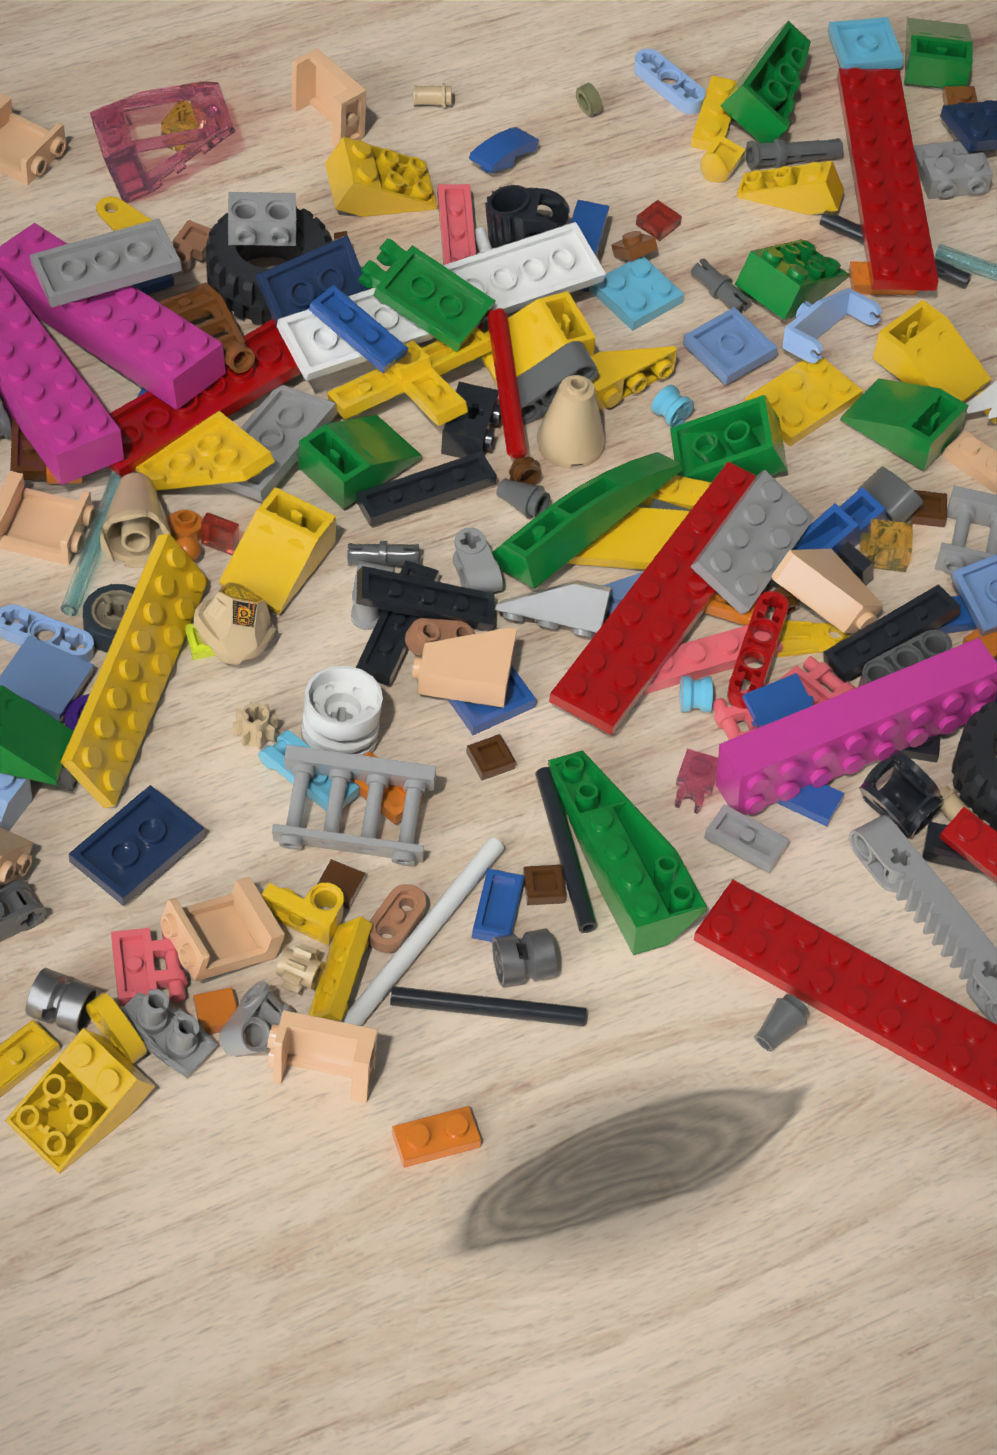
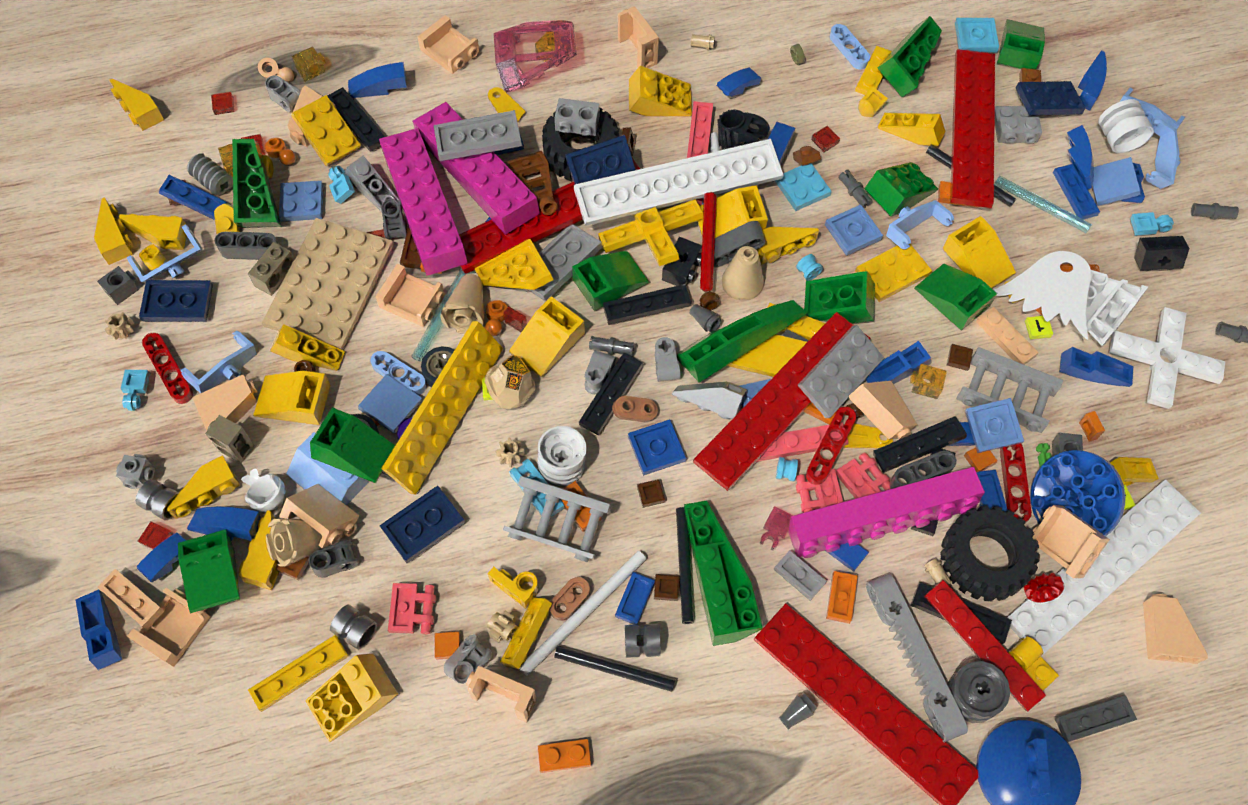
camera: 15 degrees right, 10 degrees up
yellow beam [86,993,147,1064] -> none
light grey connector [122,989,218,1078] -> none
light nougat panel [160,876,285,982] -> none
nougat plate [173,220,211,273] -> none
blue tile [309,285,408,374] -> none
reddish brown tile [317,859,366,909] -> none
black plate [356,566,495,631] -> none
green tile [358,238,496,352] -> none
light nougat slope [412,627,517,708] -> none
blue piece [742,673,814,728] -> none
dark grey pin [746,138,843,169] -> none
black plate [838,541,874,586] -> none
dark grey panel [858,466,924,527] -> none
black piece [859,749,944,838] -> none
none -> orange plate [826,571,858,624]

